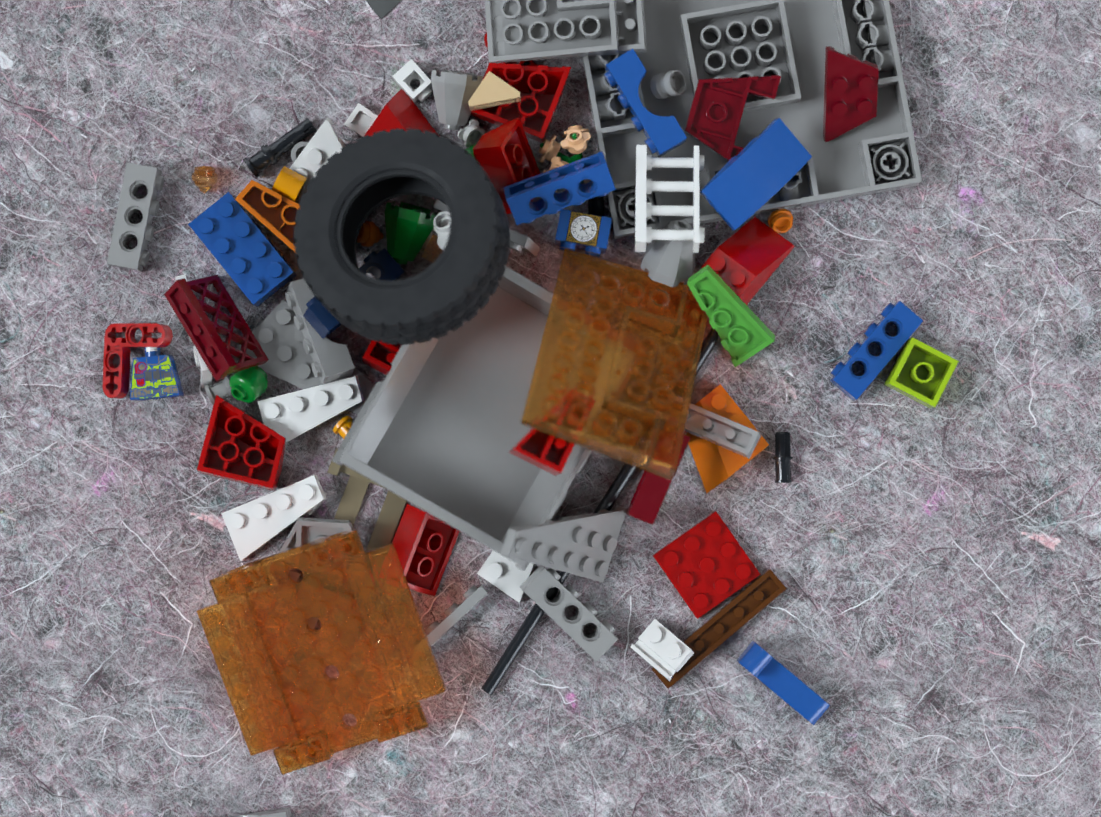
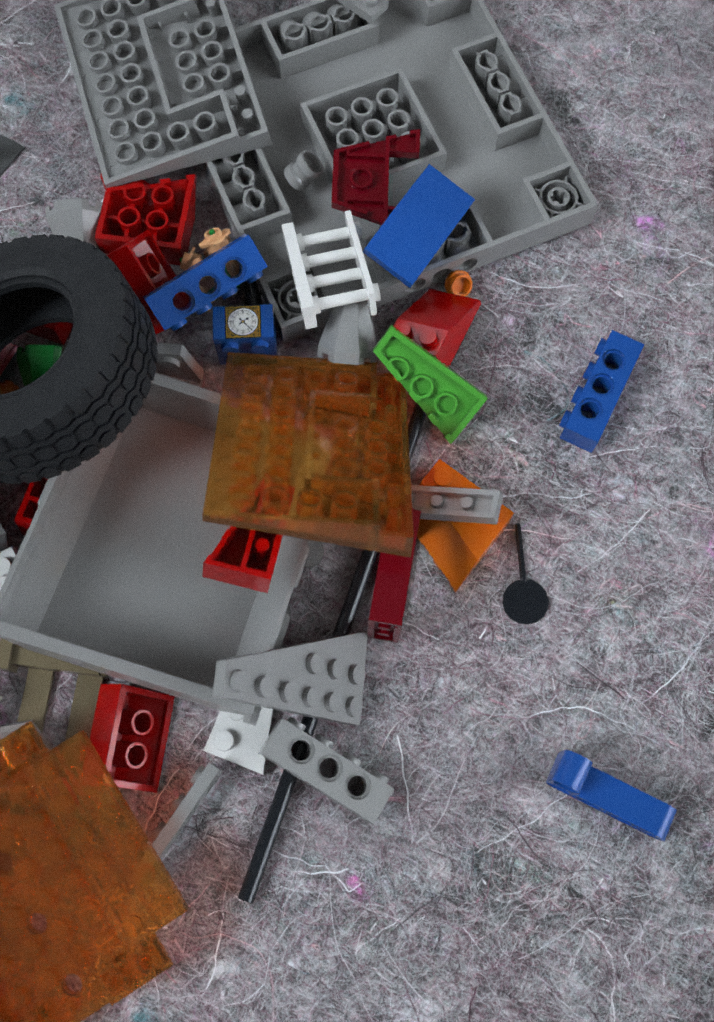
camera: 15 degrees left, 15 degrees down
white brick [392,59,433,102] -> none
tan slope [468,71,521,111] -> none
blue arch [604,49,687,157] -> none
white plate [631,619,694,681] -> none
reddish brown plate [651,569,787,689] -> none
red plate [653,511,761,619] -> none
black axle [773,432,793,483] -> none
dark red wing [823,46,879,142] -> none
lime brick [884,337,959,408] -> none
none -> black piece [502,523,549,625]

